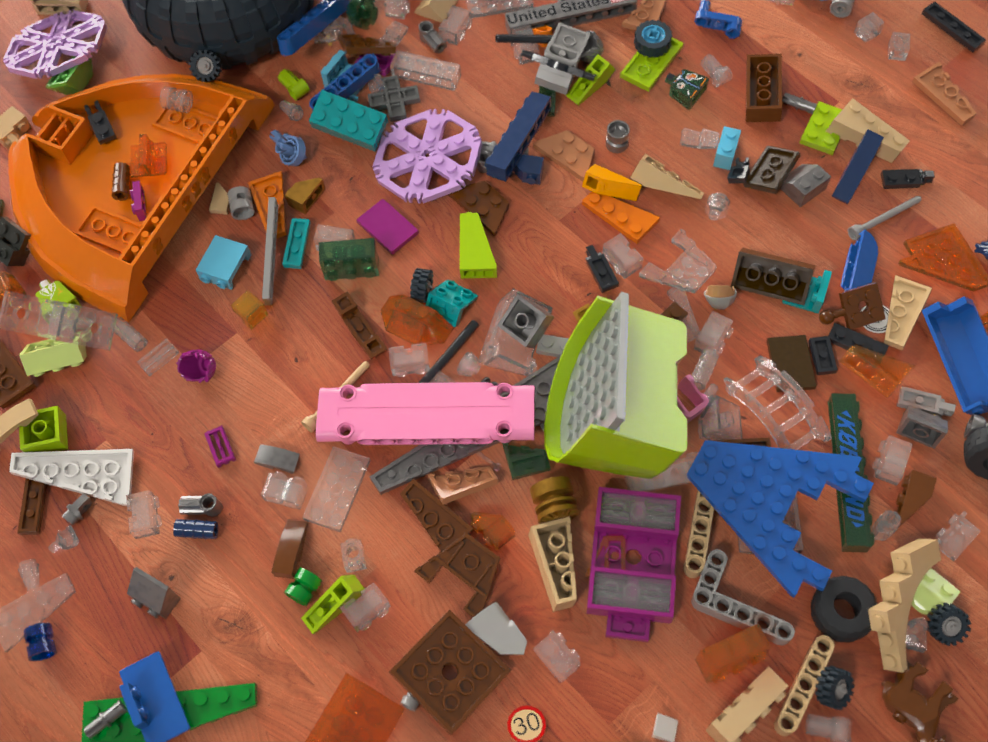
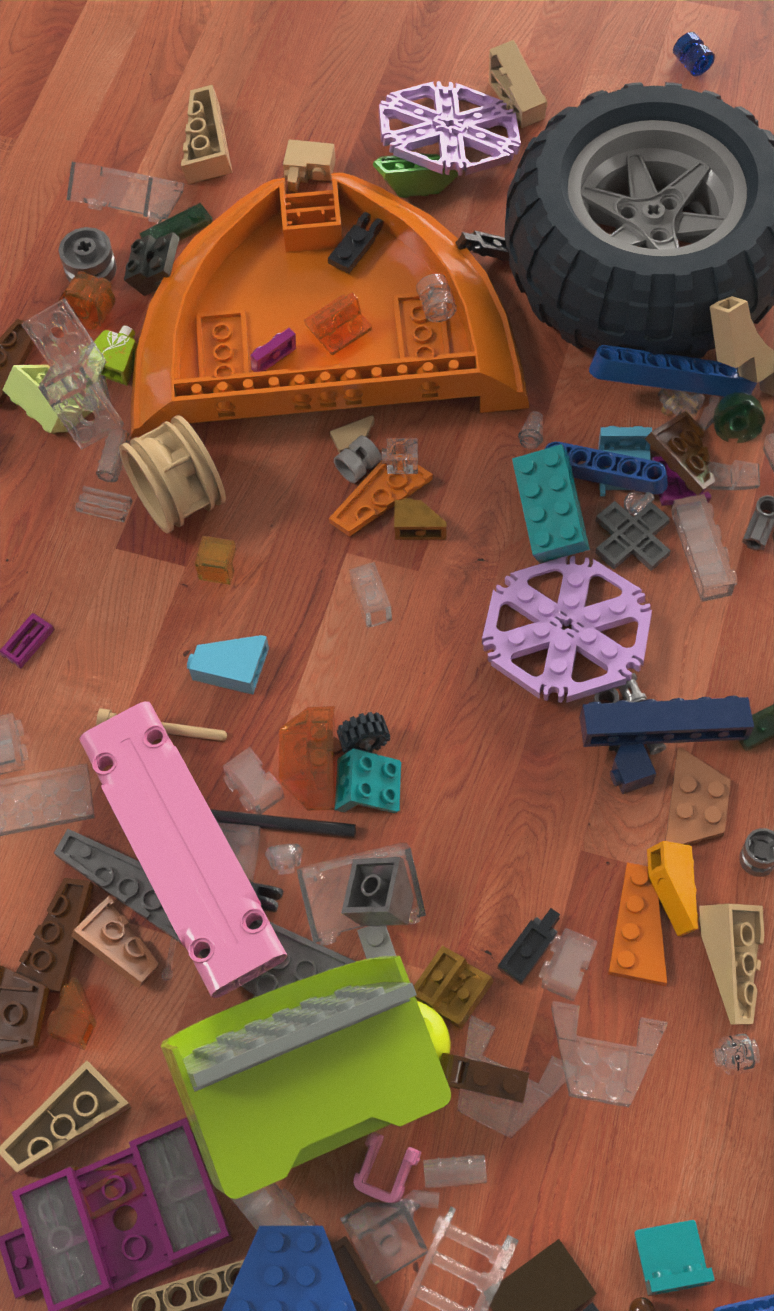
camera: 60 degrees right, 0 degrees up
reddish brown axle [112,162,130,201] -> none
magenta hair [176,349,216,383] -> none
black wheel [189,50,223,82] -> none
medium azure panel [196,235,251,290] -> none
flat silver slope [254,444,300,474] -> none
light grey tile [262,197,278,305] -> none
medium blue pin [269,130,307,166] -> none
lime piece [278,69,310,100] -> none
teal plate [282,218,311,269] -> none
clear green brick [319,238,379,281] -> none
reddish brown slope [332,291,387,360] -> none
magenta tile [356,199,419,255] -> none
reddish brown wing [448,181,509,236] -> none
lime slope [460,212,497,279] -> none
clear green wing [502,443,551,480] -> none
pearl gold wheel [530,476,580,524] -> none
clear brick [694,311,734,358] -> none
piece [704,285,737,310] -> none
dark brown slope [731,248,816,305] -> none
none -> tan wheel [119,415,226,533]
none -> medium azure slope [187,635,269,695]
none -> clear brick [382,438,418,474]
none -> black hinge [455,230,510,261]

